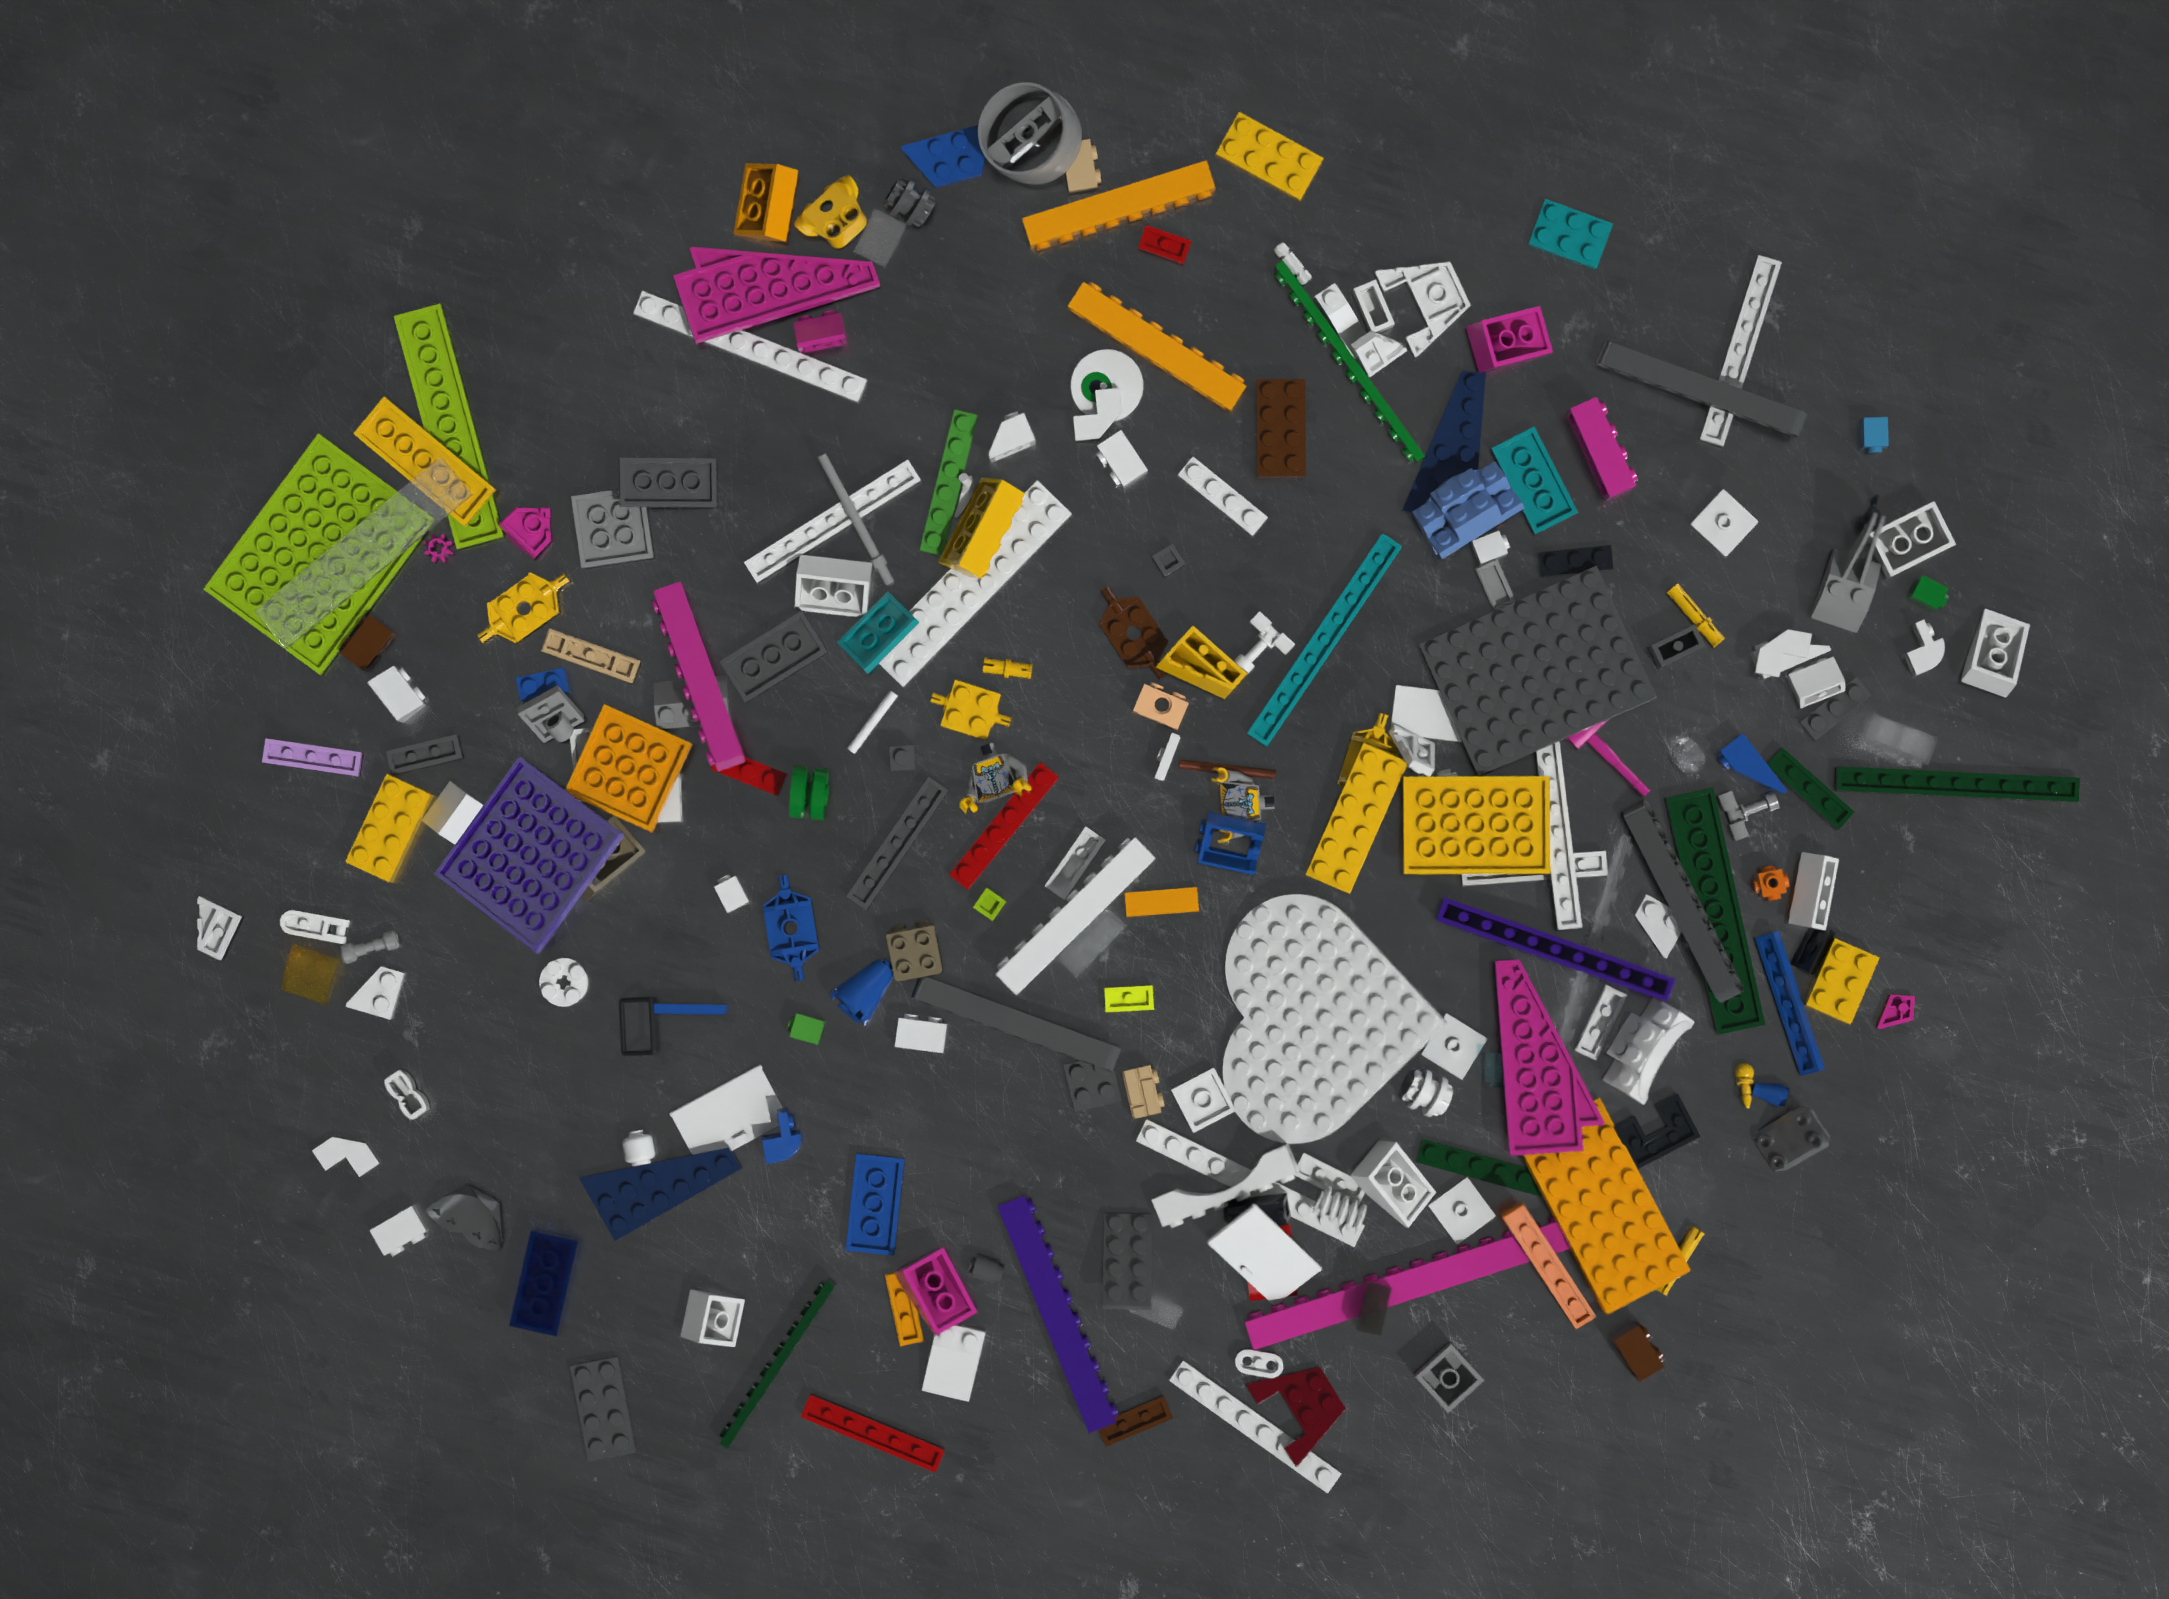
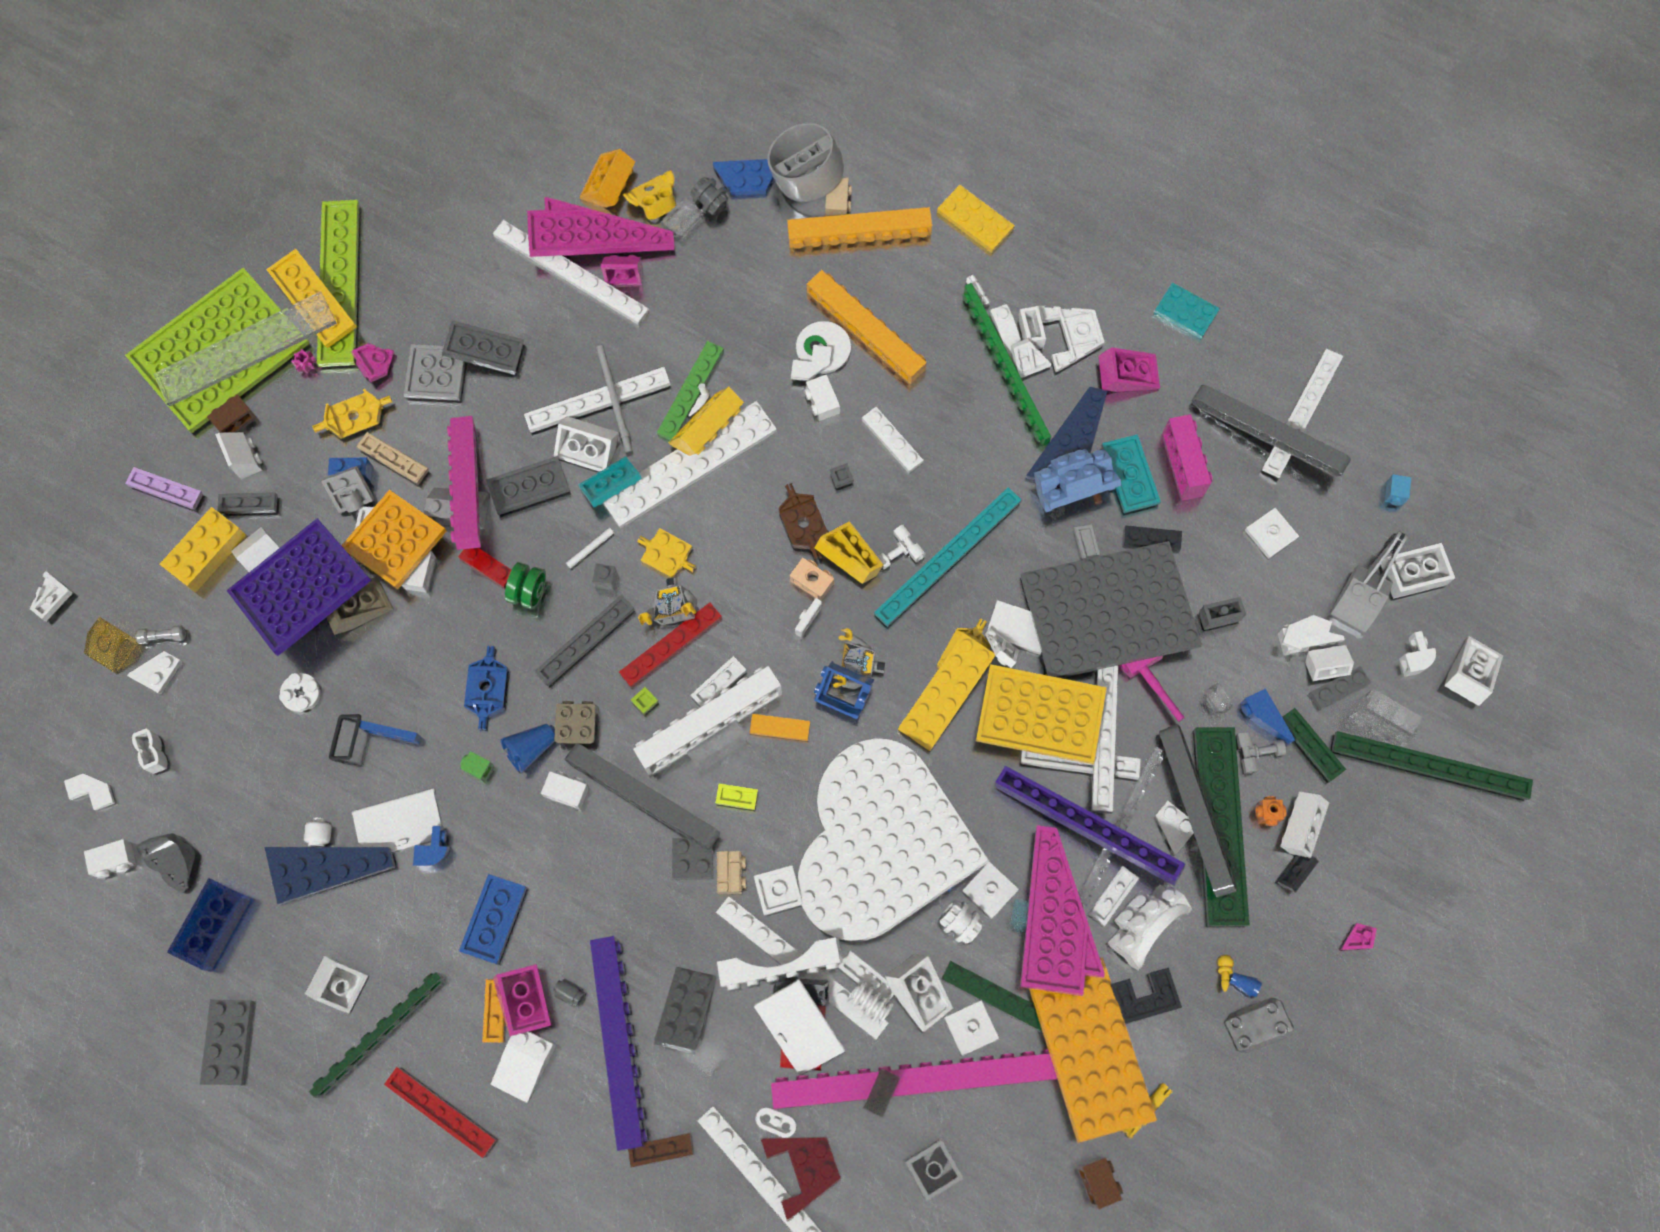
camera: 15 degrees right, 15 degrees down
white plate [280,910,350,944] -> none
white brick [714,874,750,913] -> none
yellow pin [983,657,1033,679] -> none
white slope [989,411,1036,463] -> none
red plate [1138,225,1191,264] -> none
copper bar [1179,759,1276,779] -> none
reddish brown brick [1256,379,1306,479] -> none
white brick [1470,531,1510,565] -> none
orange plate [1501,1202,1596,1329] -> none
yellow pin [1667,583,1725,648] -> none
blue plate [1755,930,1825,1076] -> none
yellow brick [1803,938,1880,1024] -> none
green brick [1908,575,1949,611] -> none

